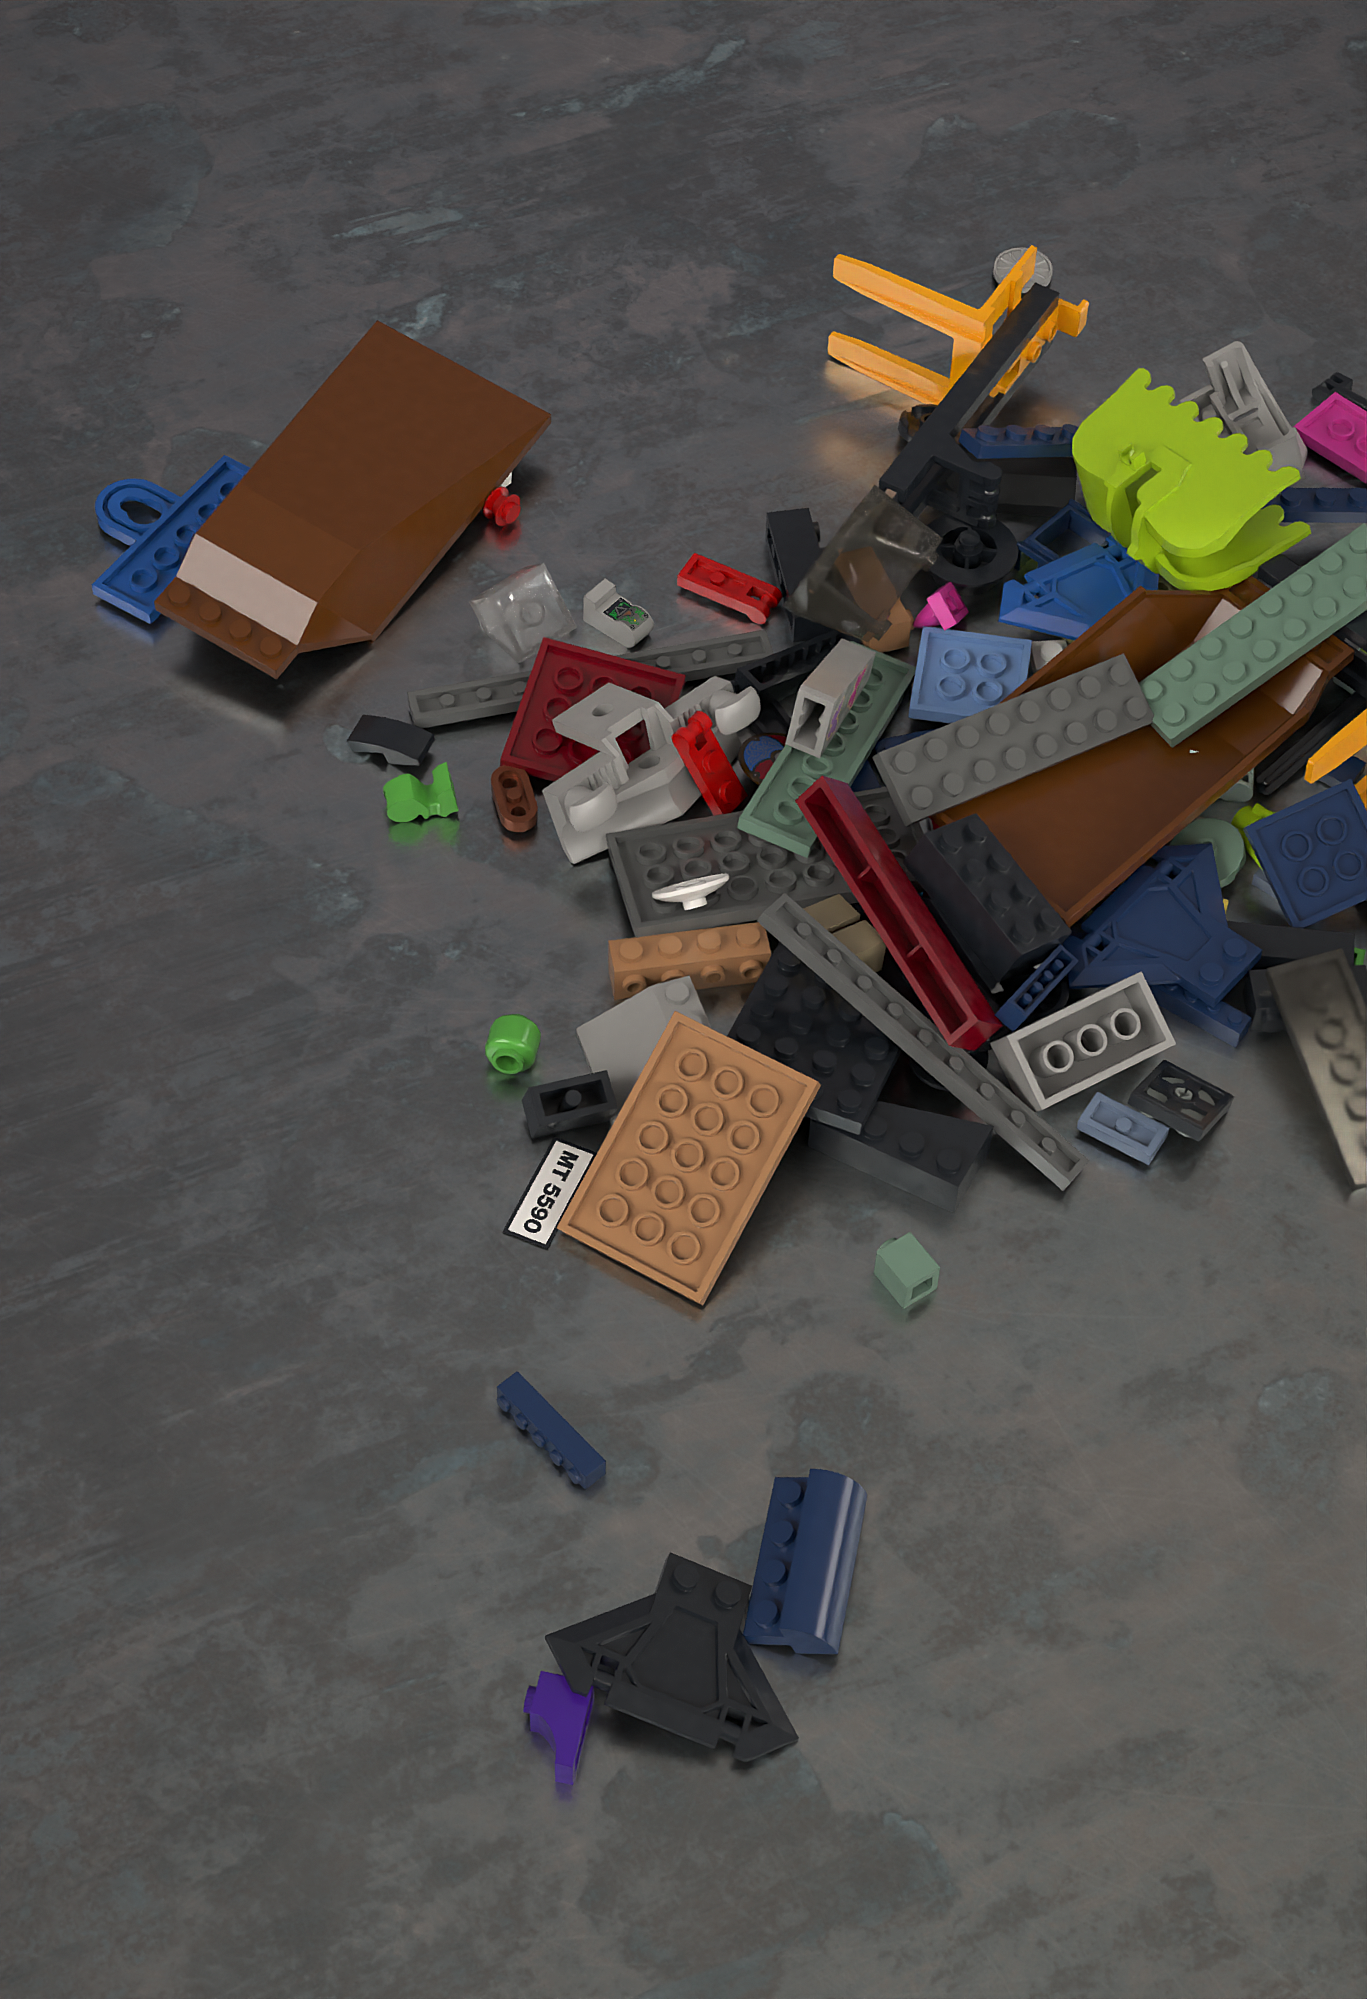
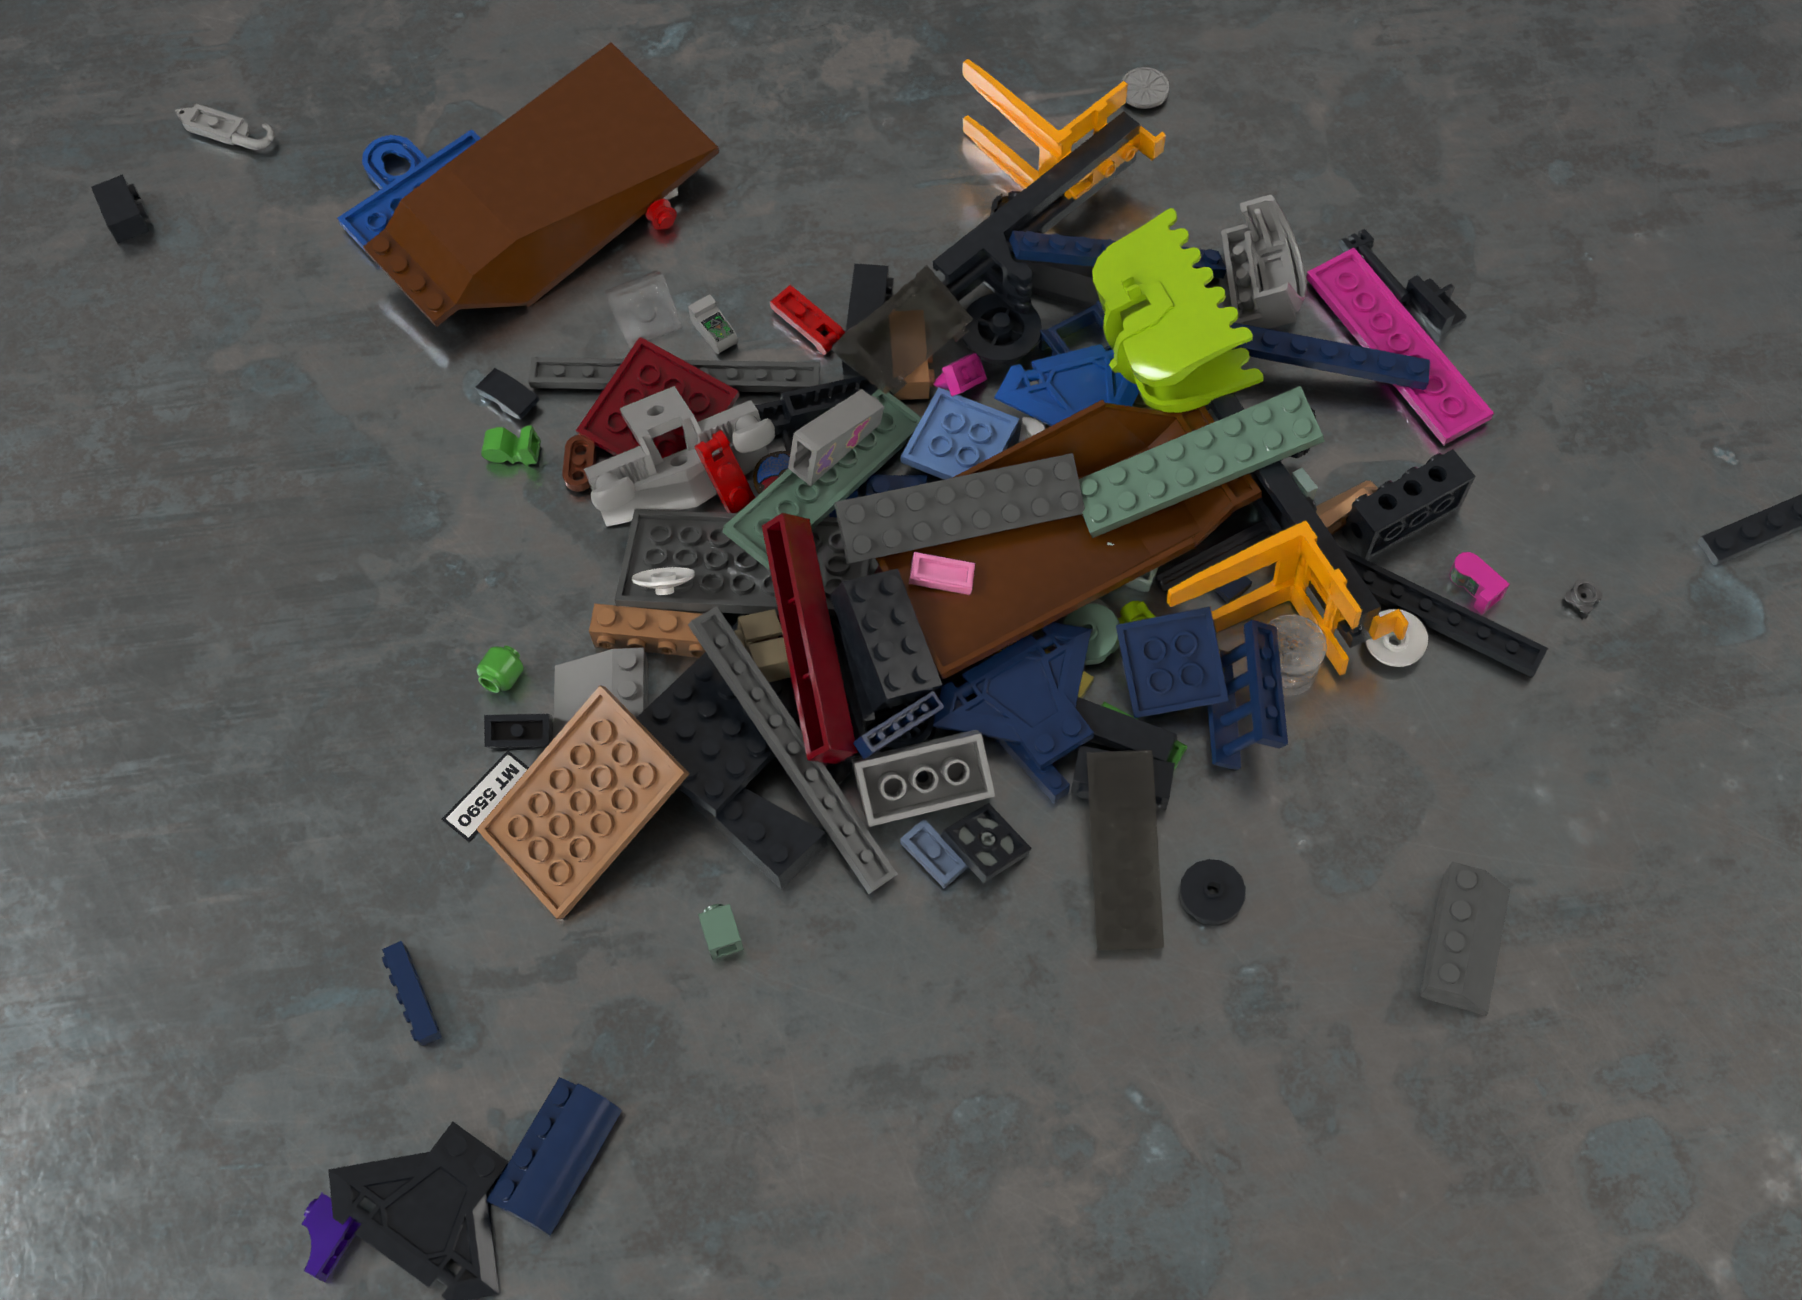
camera: 20 degrees right, 10 degrees up
none -> bright pink tile [909,552,975,595]

